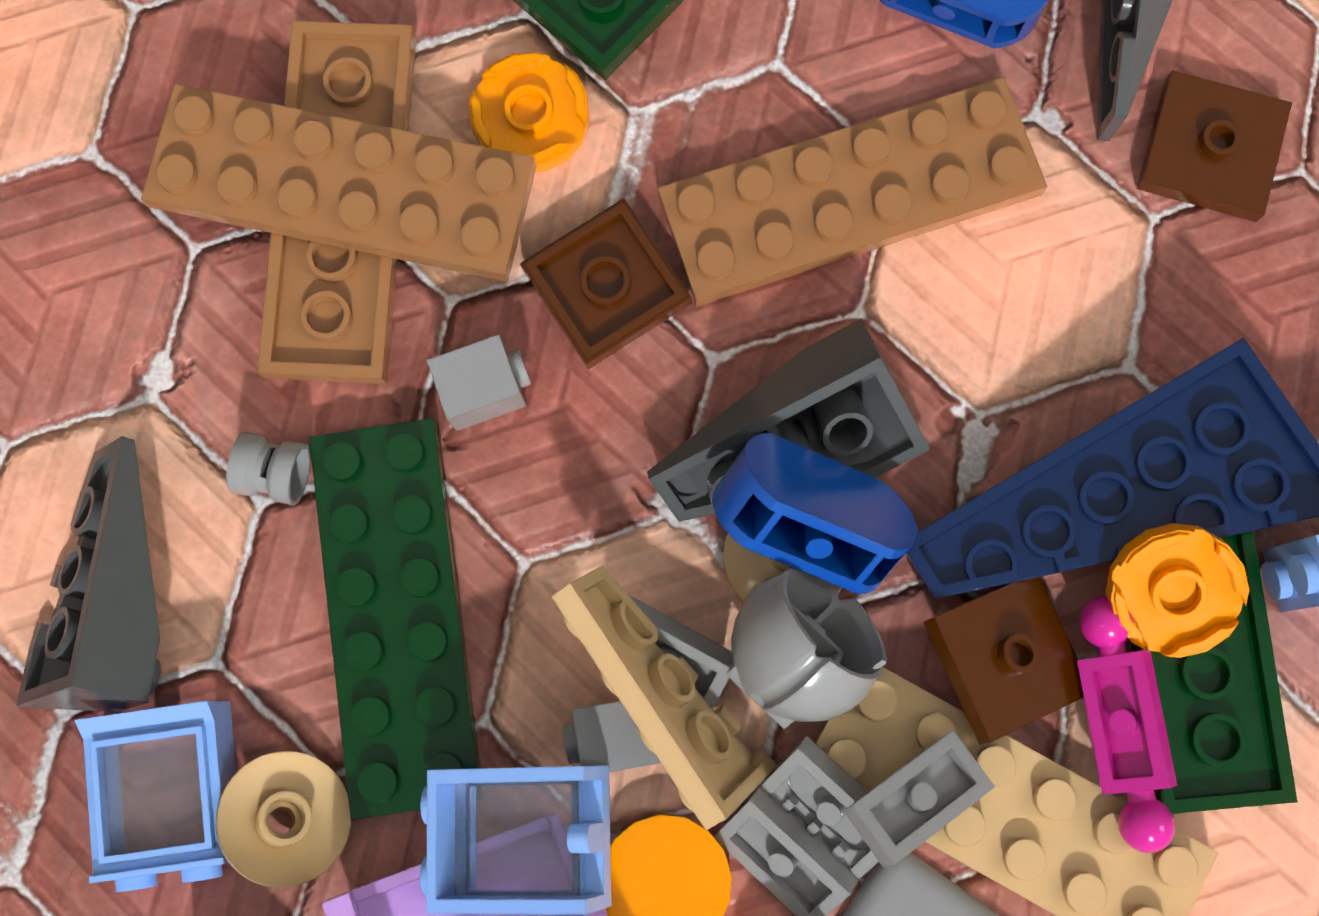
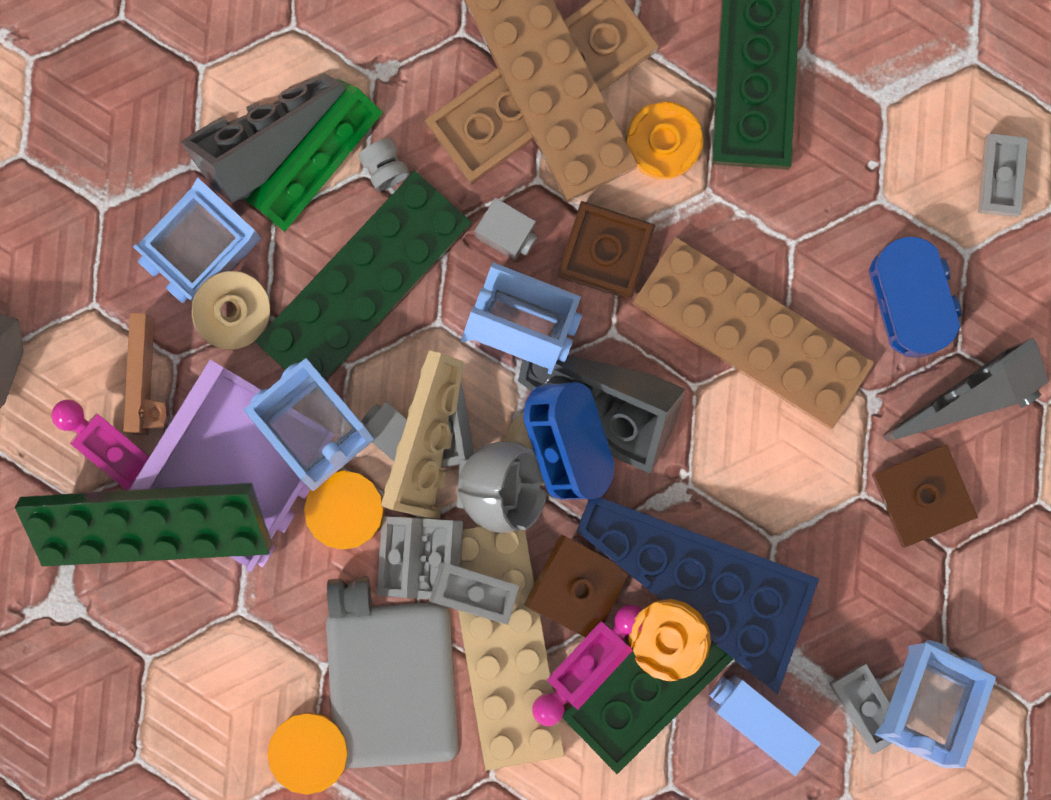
camera: 45 degrees right, 5 degrees up
none -> green panel [243,79,383,232]
none -> light blue window [460,262,583,374]

